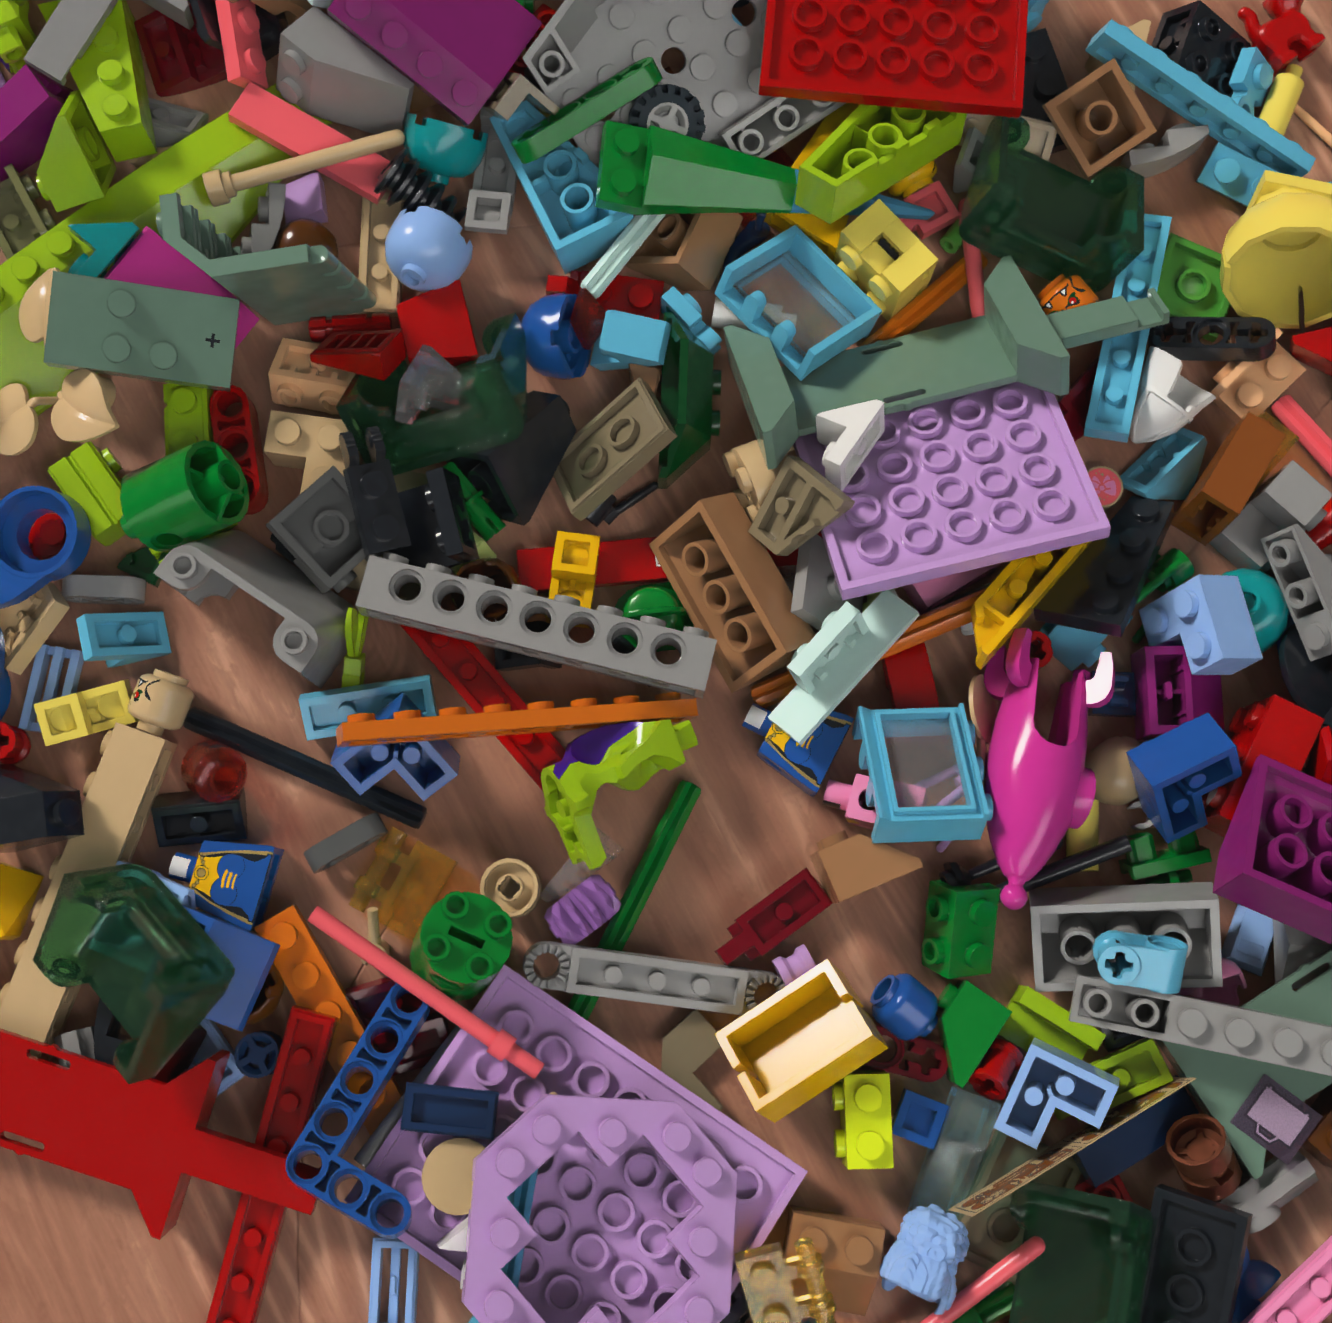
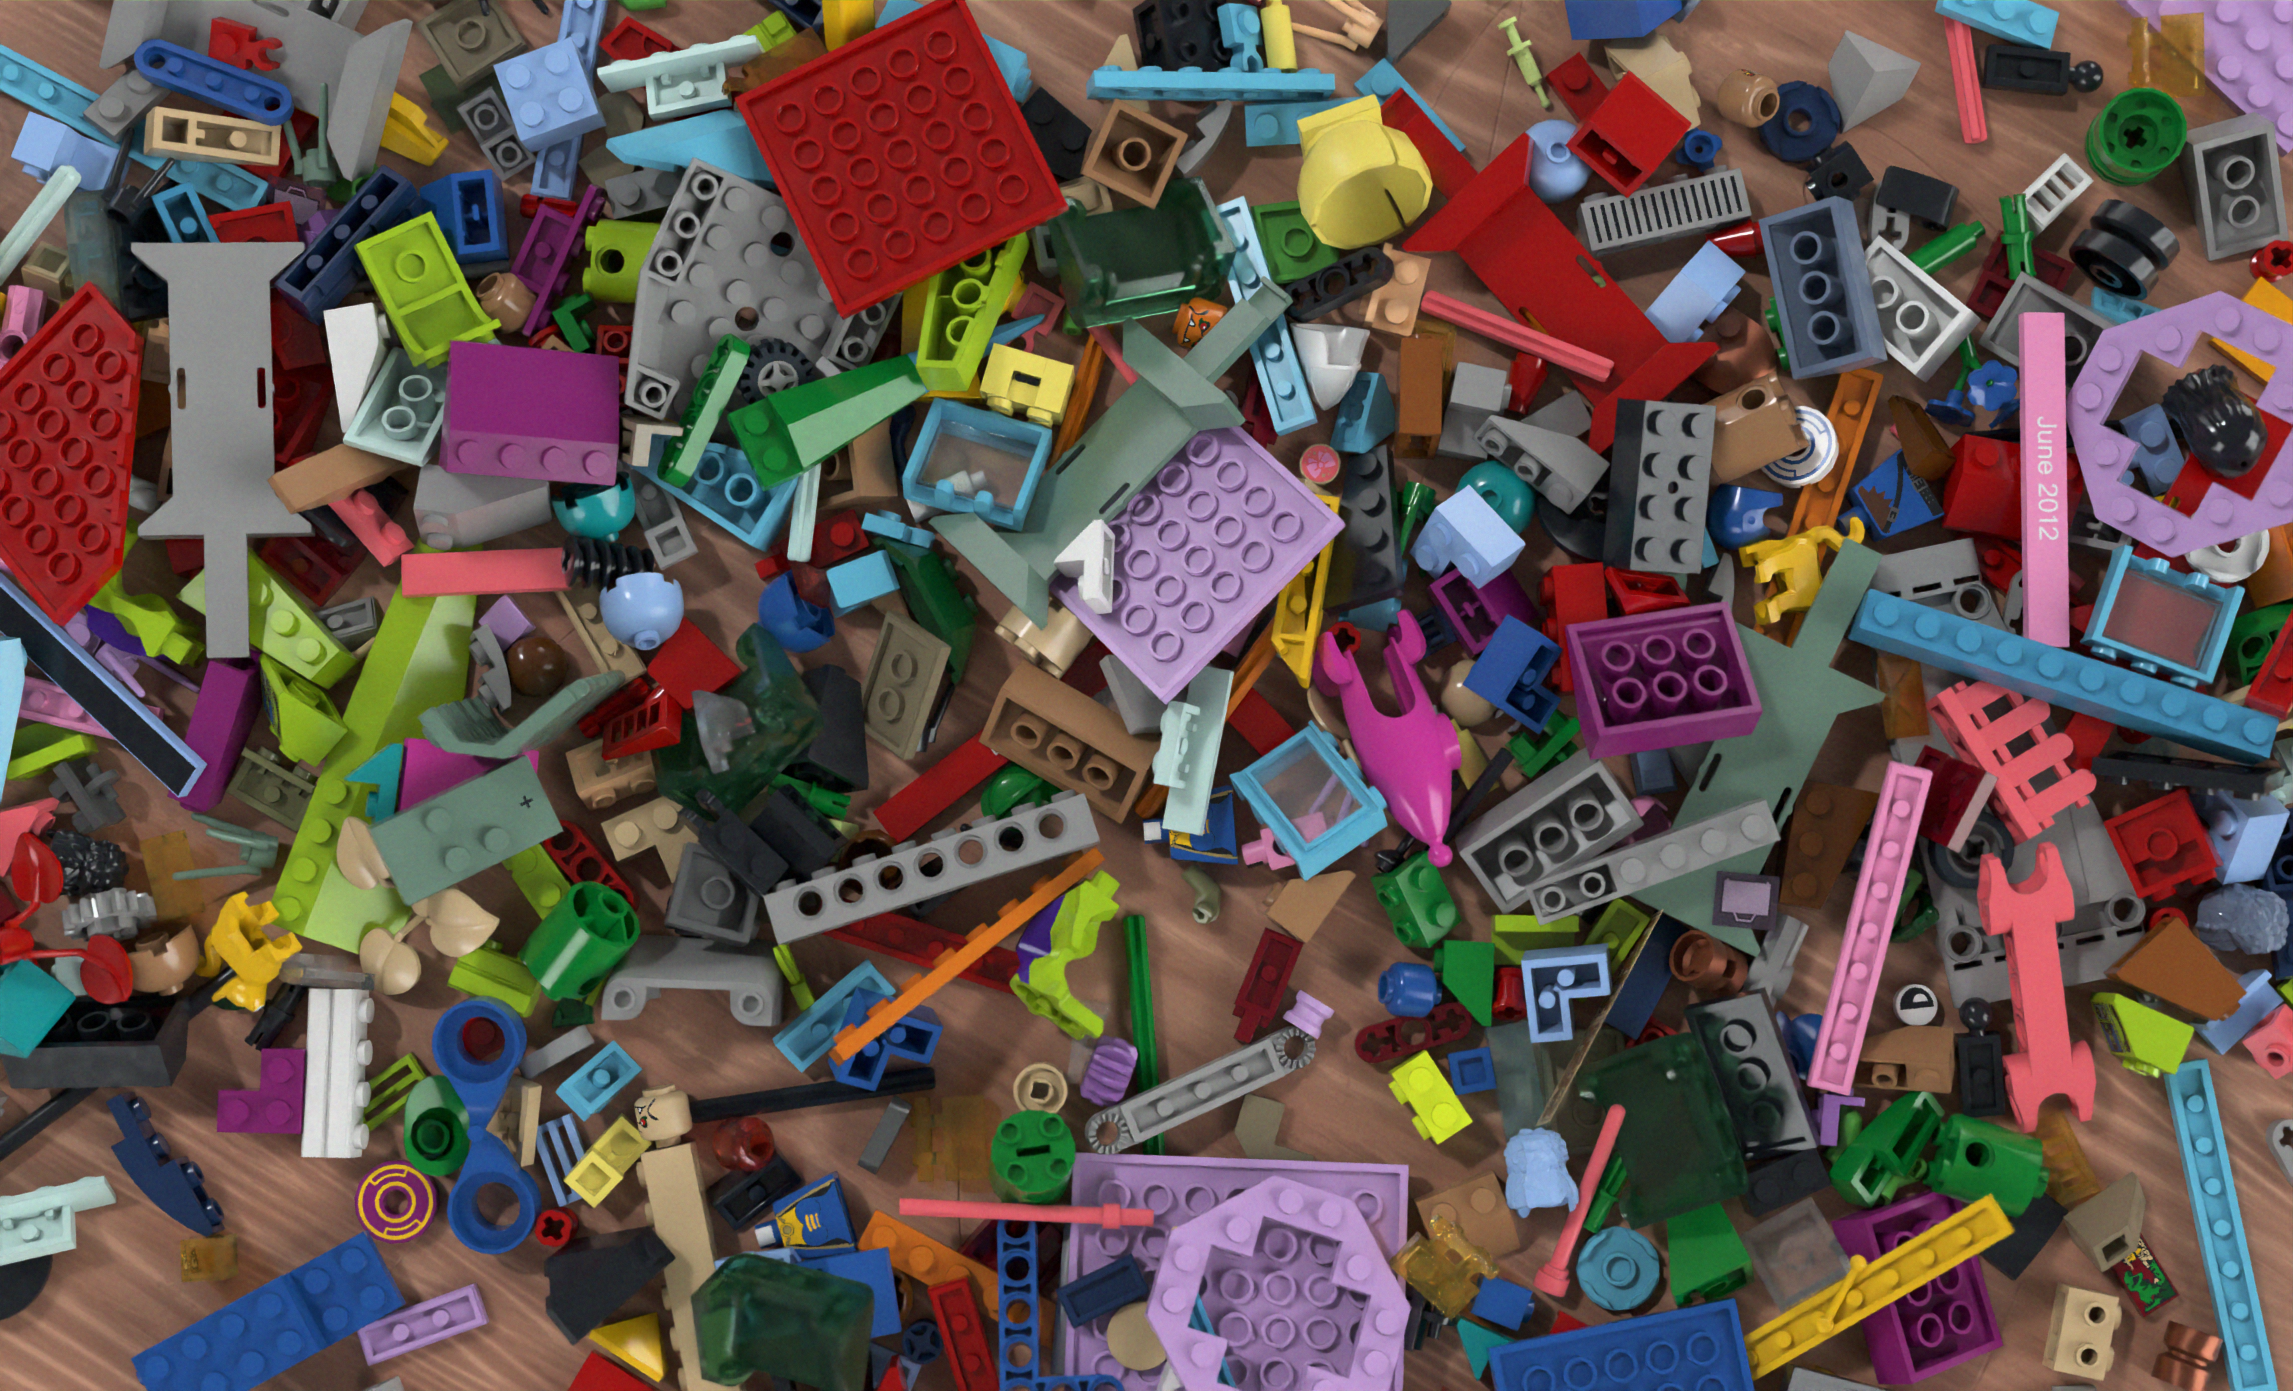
camera: 25 degrees left, 5 degrees up
tan piece [202,129,405,207] -> none
tan hand [361,907,391,966] -> none
yellow slope [545,531,600,628] -> none
yellow piece [715,959,888,1123] -> none
dark tan wing [748,455,855,556] -> none
medium azure piece [1092,930,1188,994] -> none
none -> olive arm [1181,862,1221,924]

